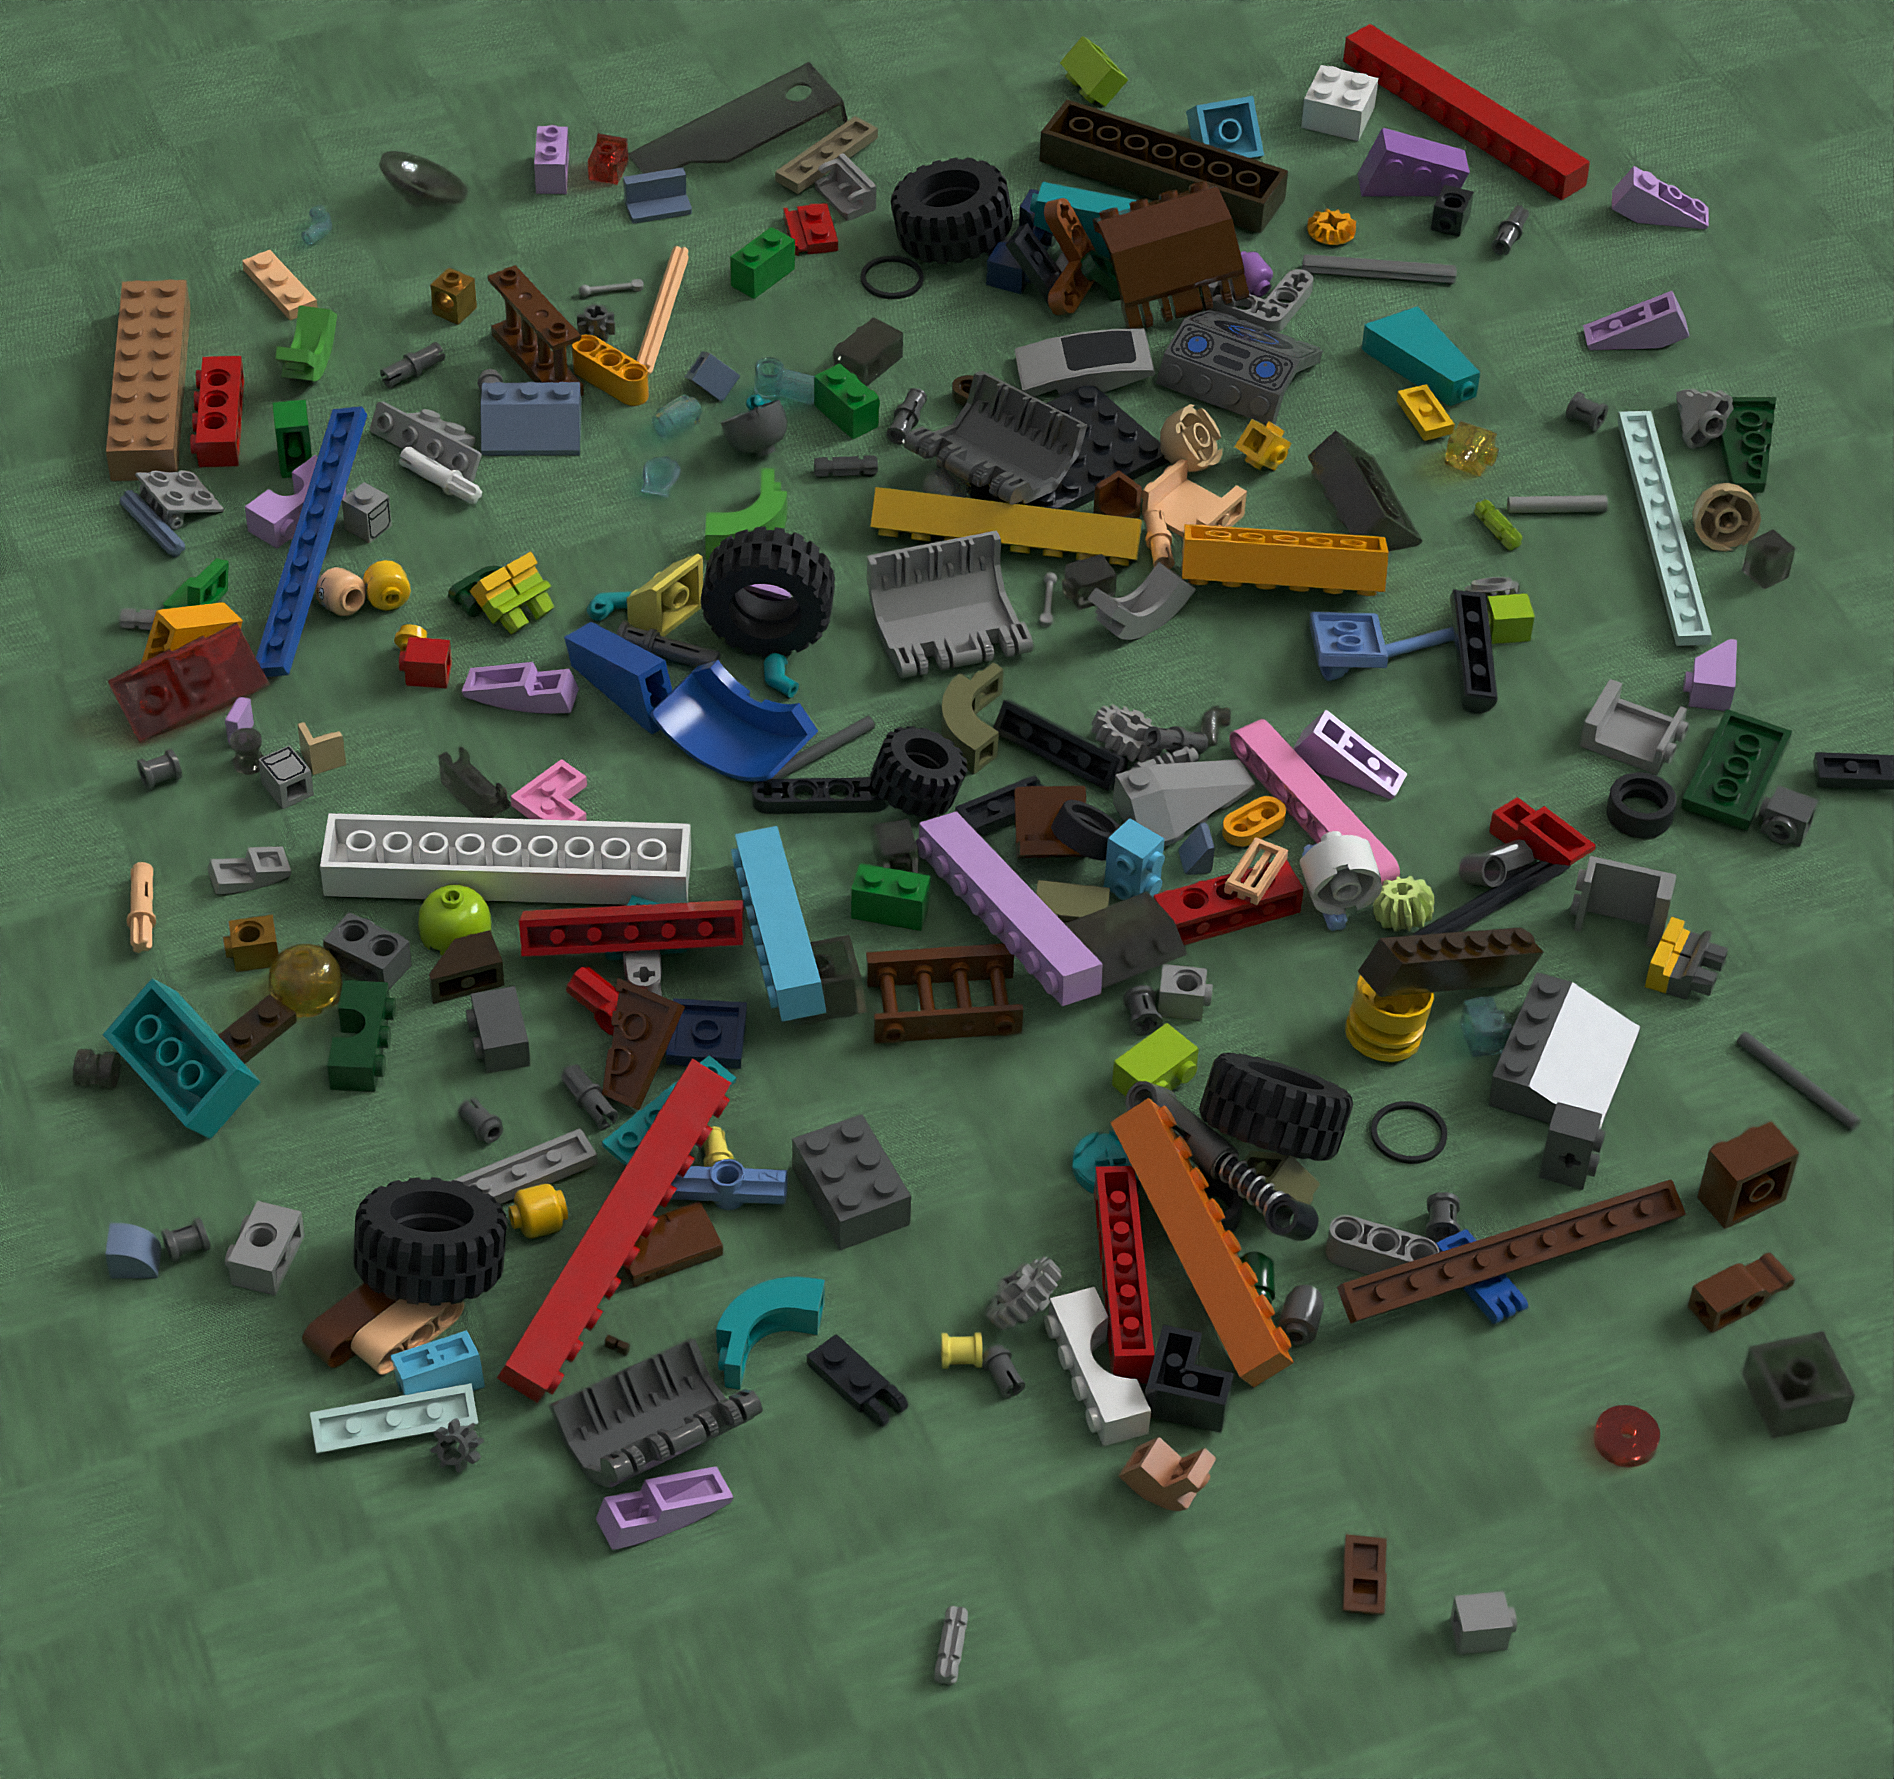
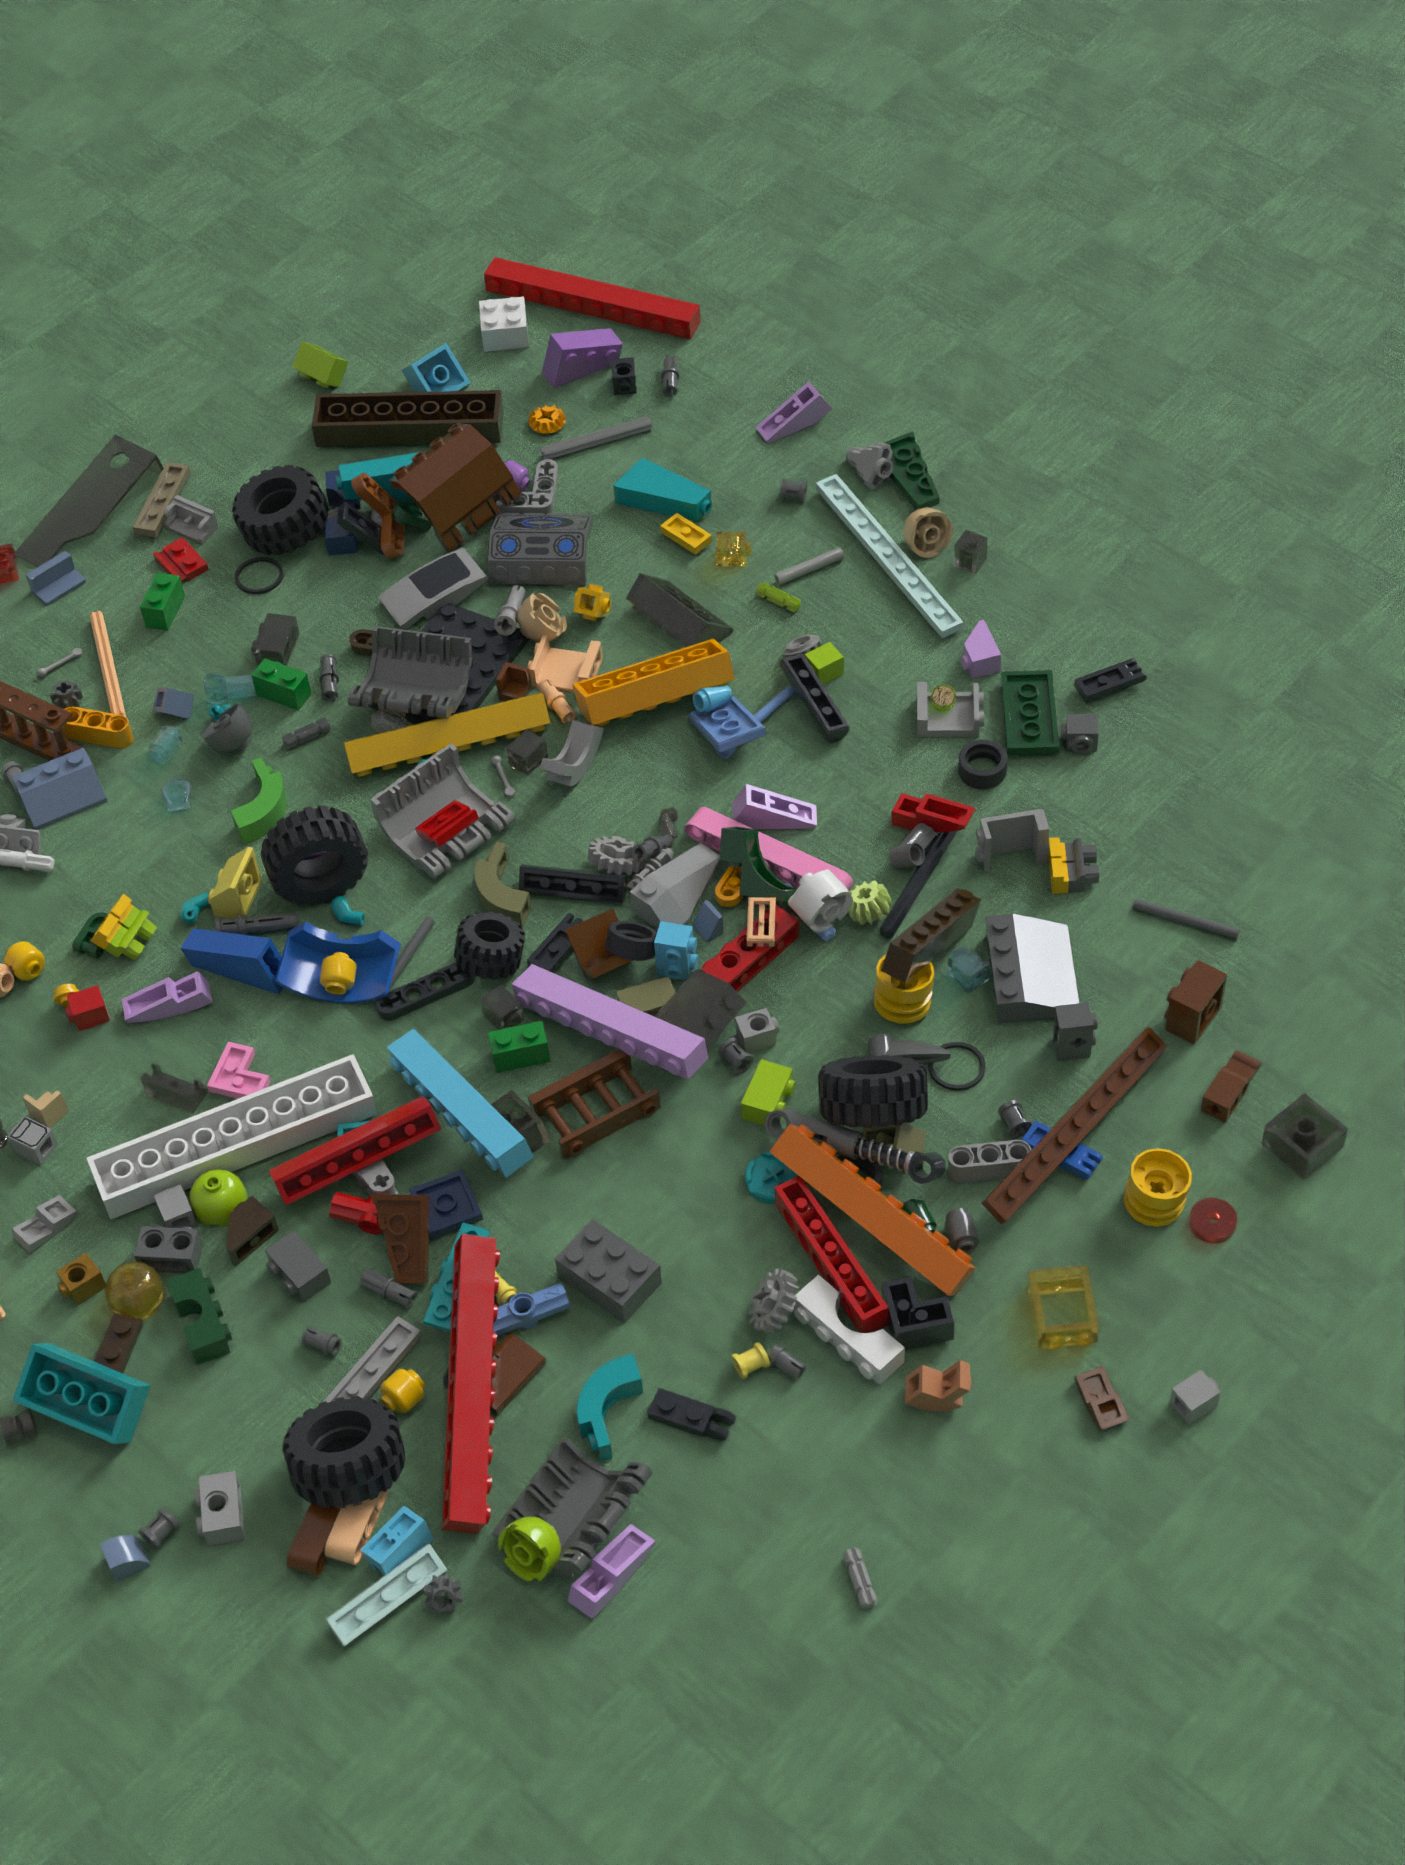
camera: 20 degrees left, 5 degrees up
dark brown piece [604,1334,630,1356] -> none
lavender slope [1612,166,1709,229] -> none
none -> light grey brick [154,1184,197,1228]
none -> yellow head [320,952,357,995]
none -> red plate [415,800,479,847]
none -> light grey pin [494,585,526,636]
none -> lime cylinder [498,1516,561,1582]
none -> medium azure cone [693,686,732,713]
none -> dark green arch [720,826,798,906]
none -> dark grey piece [868,1034,951,1065]
none -> tile [931,684,956,711]
none -> clear yellow window [1027,1265,1099,1349]
none -> yellow wheel [1123,1148,1192,1227]

